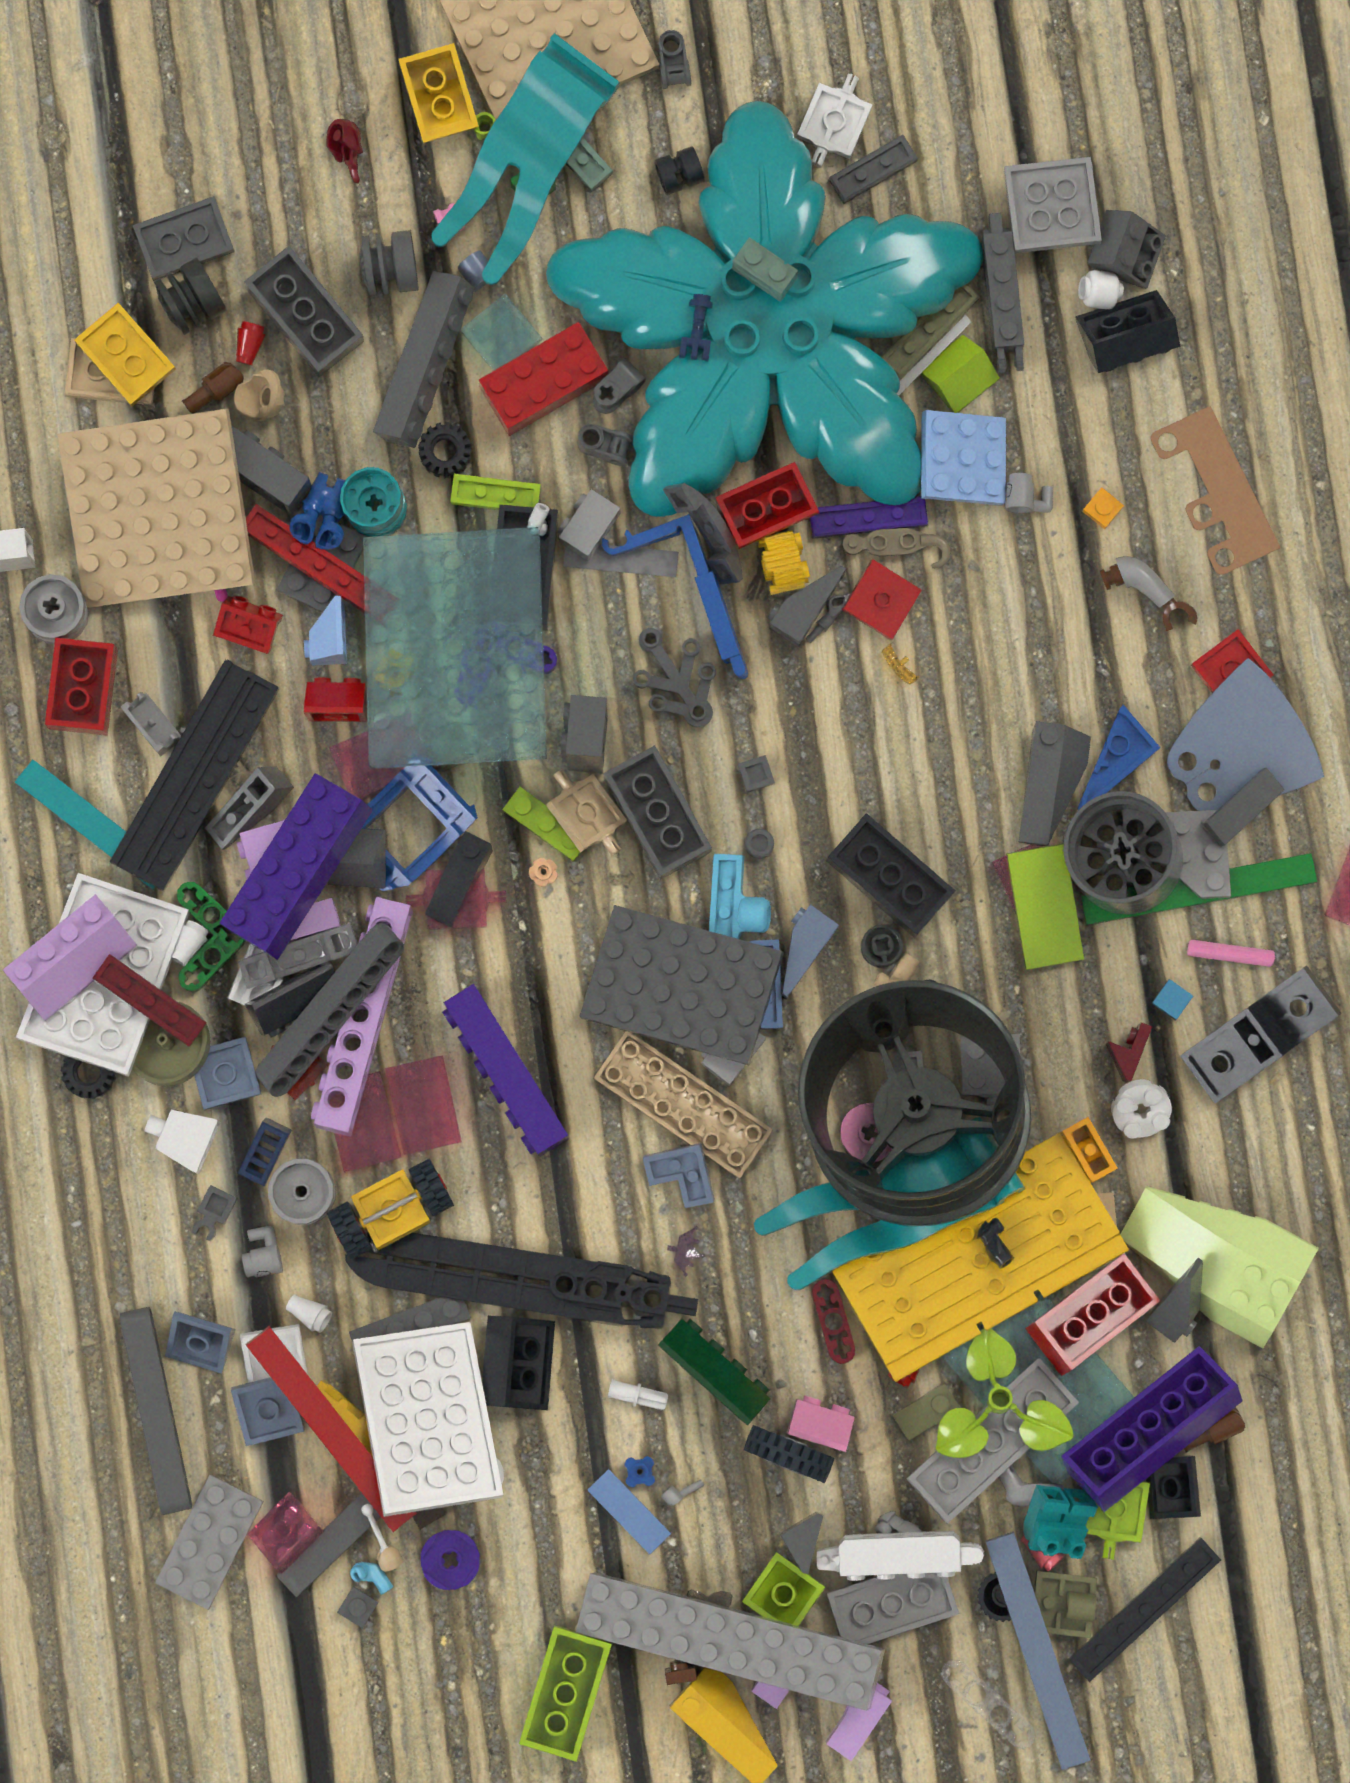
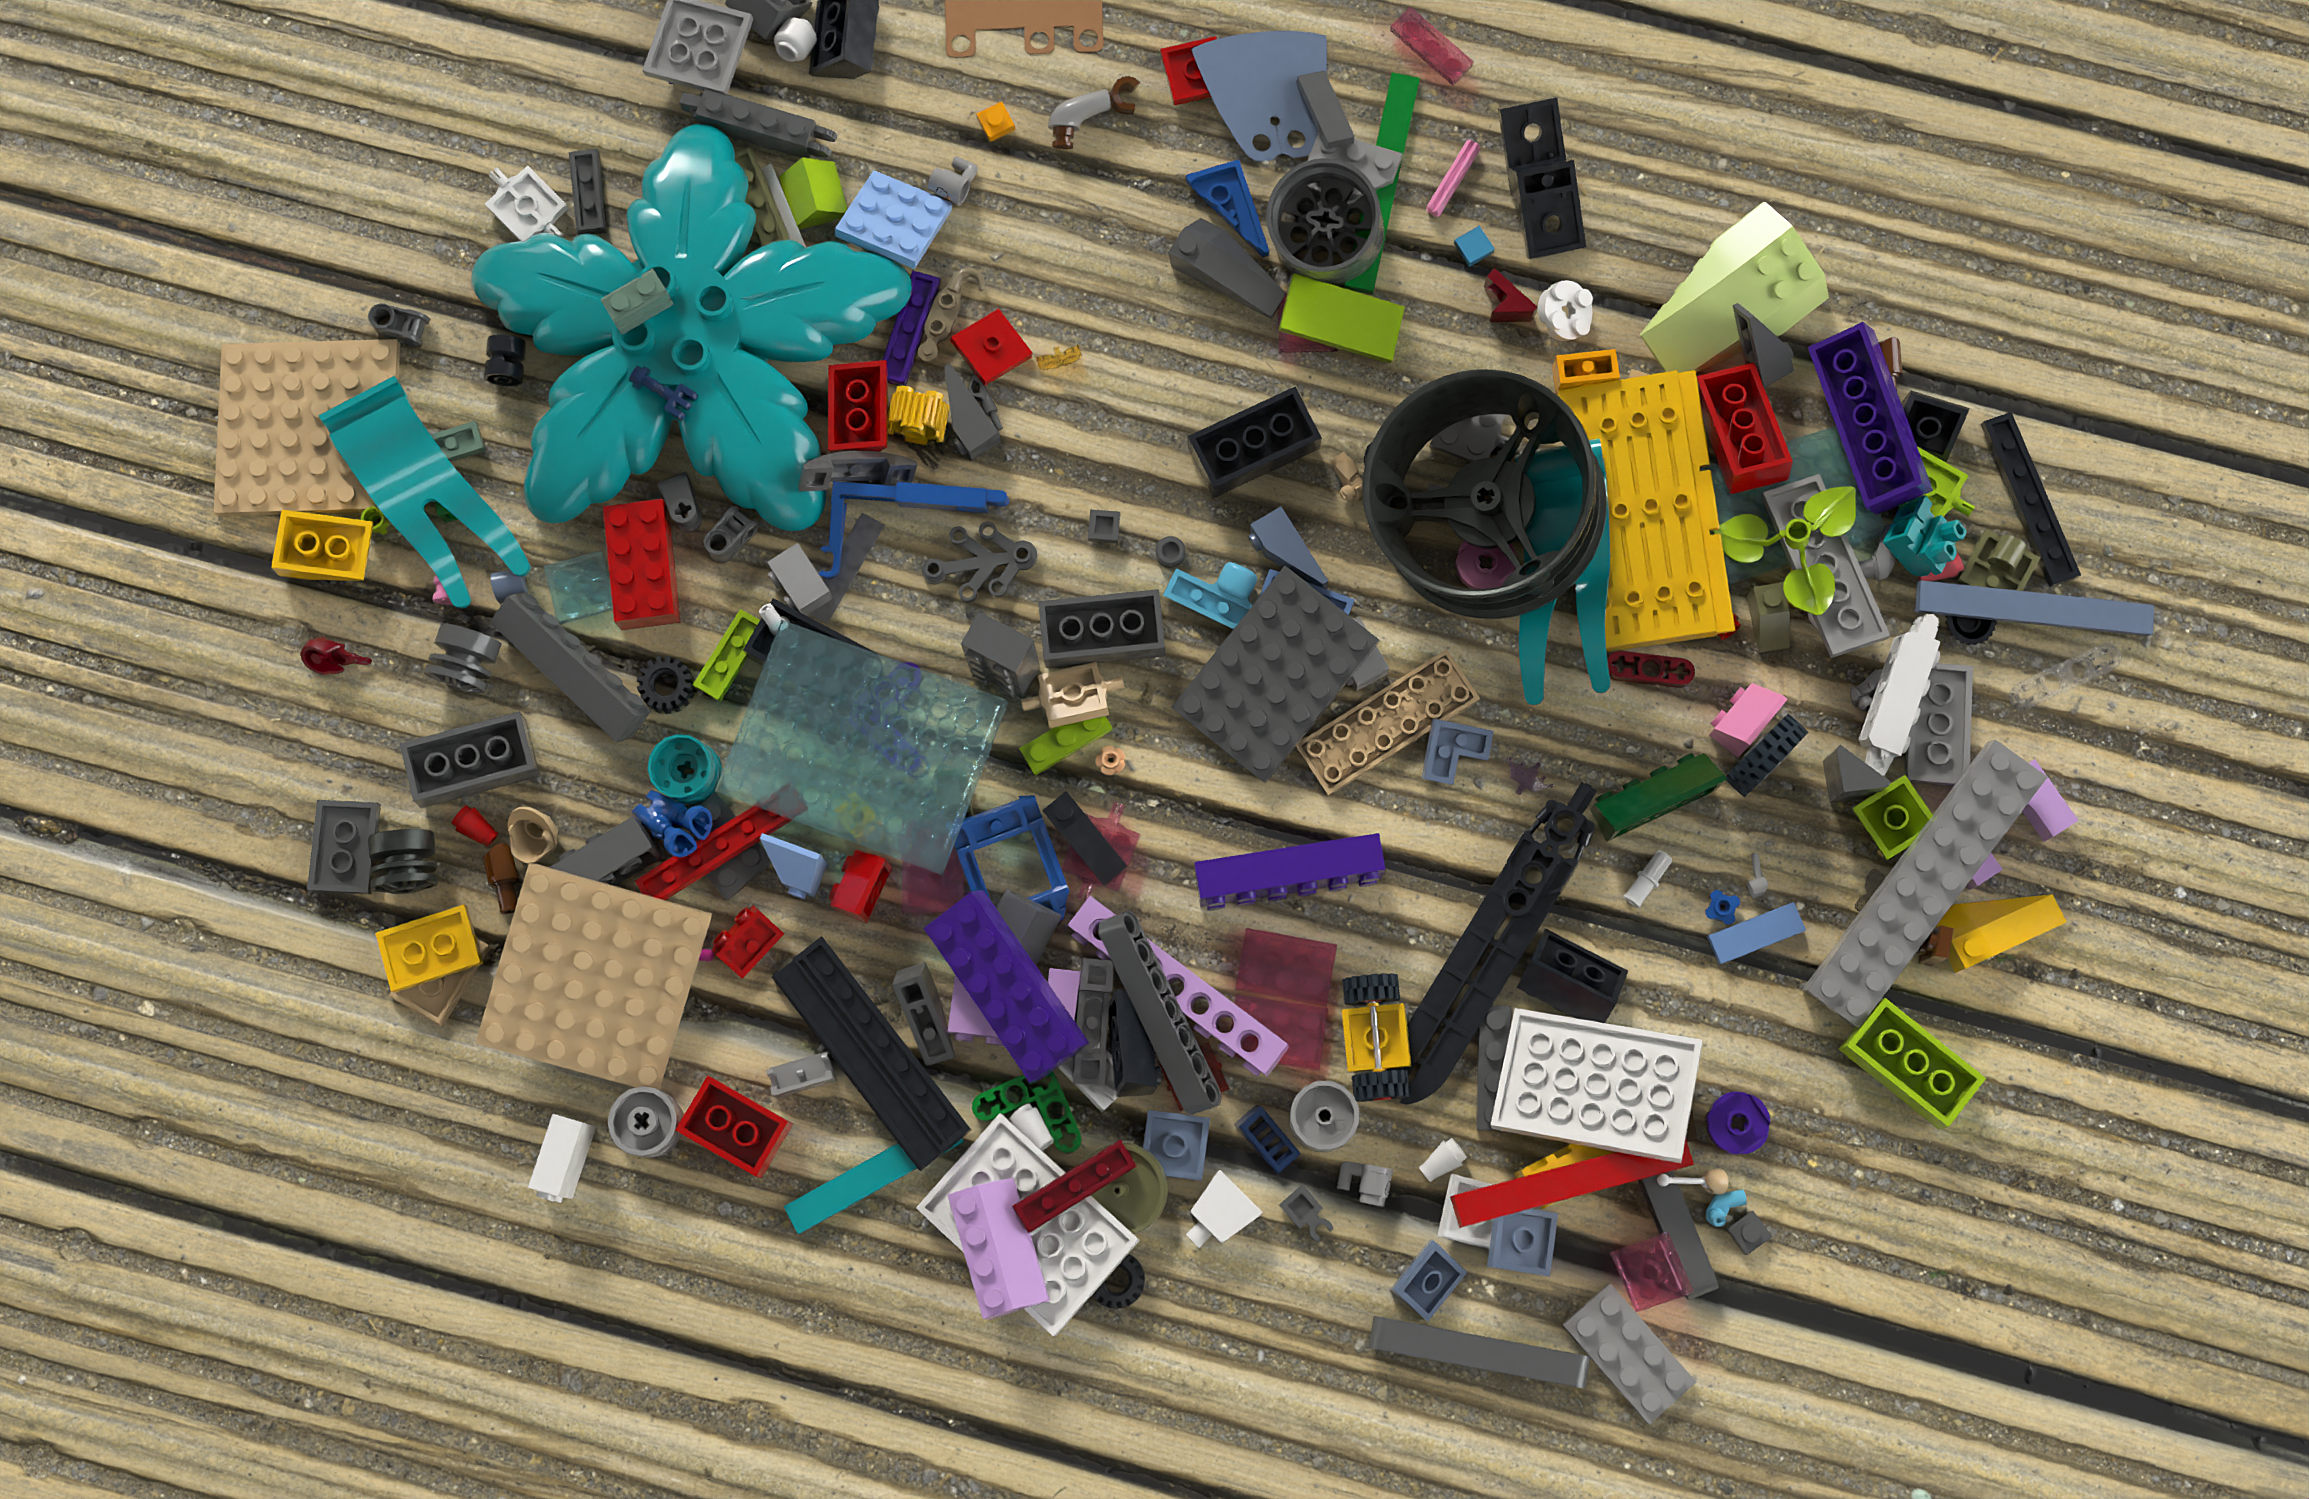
camera: 60 degrees left, 5 degrees down
pearl dark grey wheel [861,924,903,968] -> none
black arm [977,1218,1014,1269] -> none

